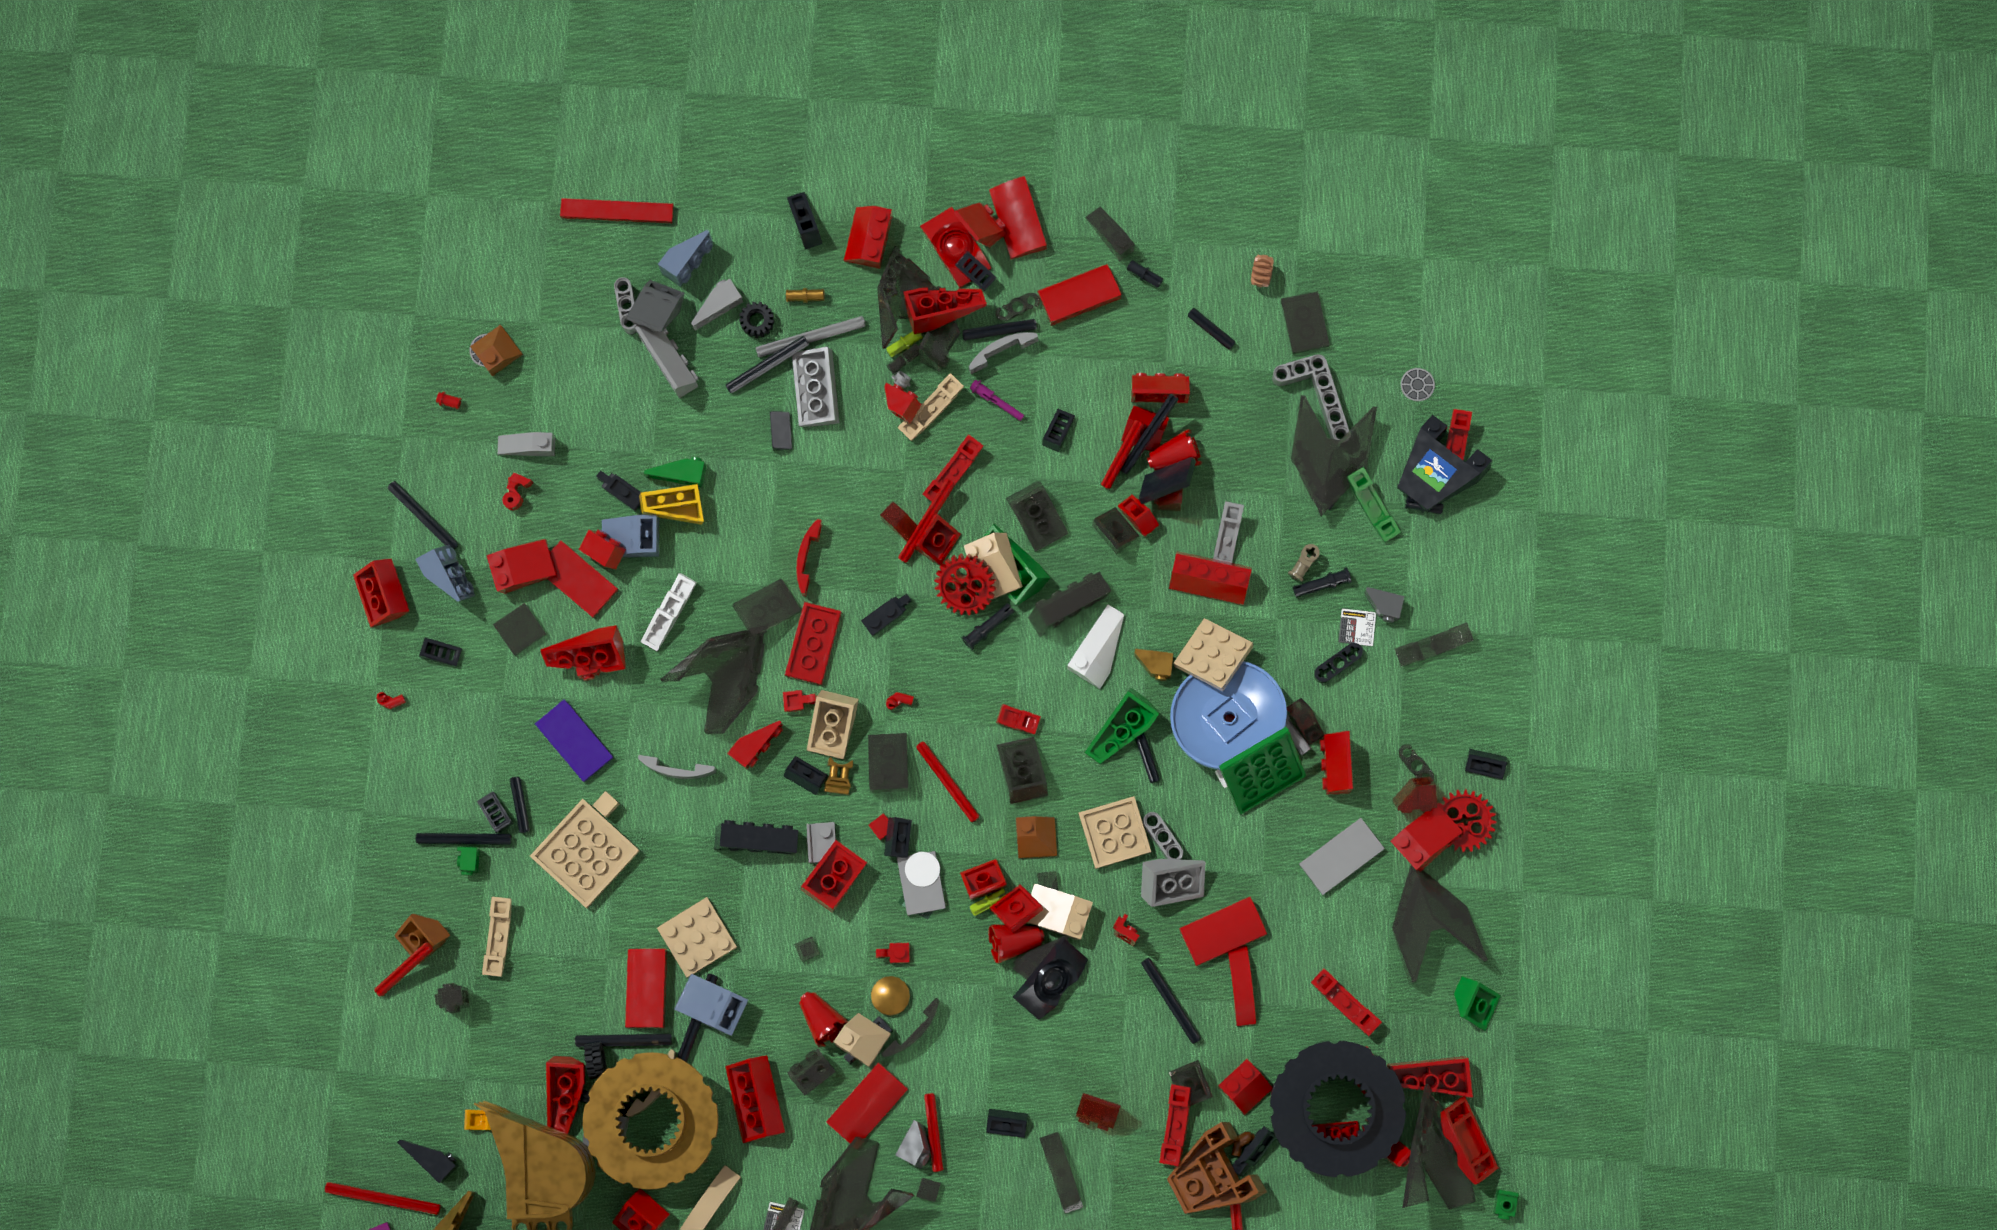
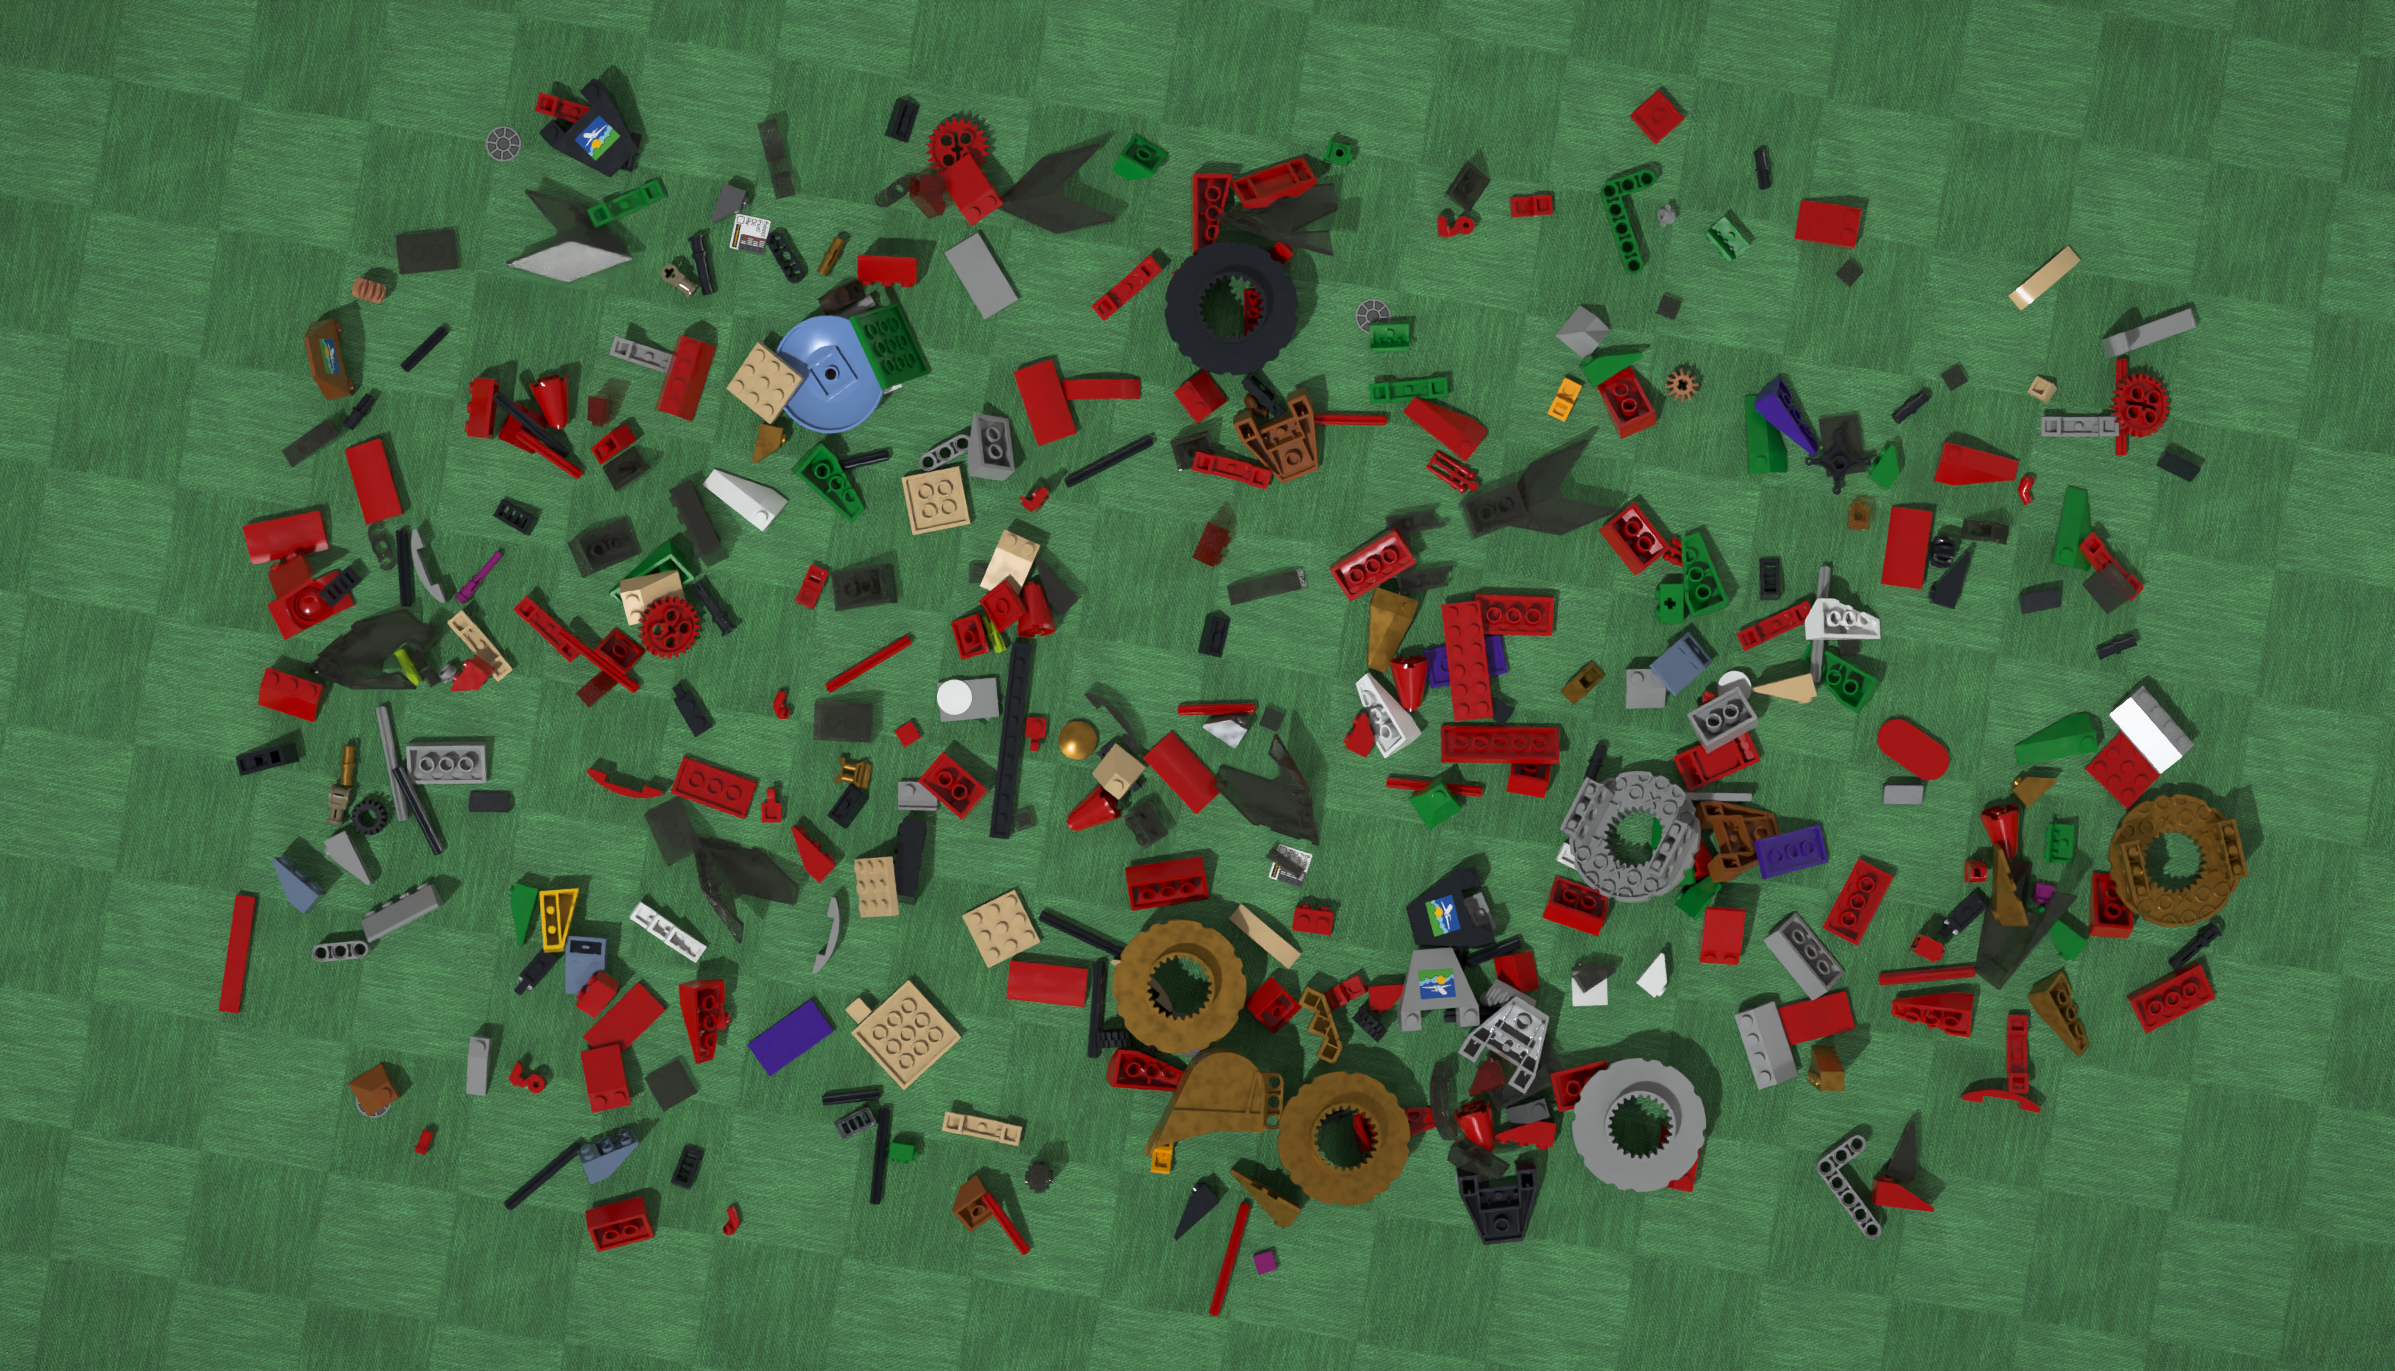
camera: 85 degrees left, 10 degrees up
dark grey slope [626,280,685,332] -> none
sand blue slope [674,974,748,1036] -> none
tan slope [807,690,859,759] -> none
black slope [884,817,912,859] -> none
red wedge [903,288,987,335] -> none
black slope [1013,937,1088,1020] -> none
dark orange slope [1016,816,1057,859] -> none
black tile [1138,457,1196,504] -> none
light grey beam [1272,354,1350,446] -> none
none -> dark orange wedge [304,318,355,401]
none -> dark tan connector [326,784,352,825]
none -> pearl gold pin [816,236,846,277]
none -> tan plate [854,856,899,918]
none -> black plate [989,643,1032,839]

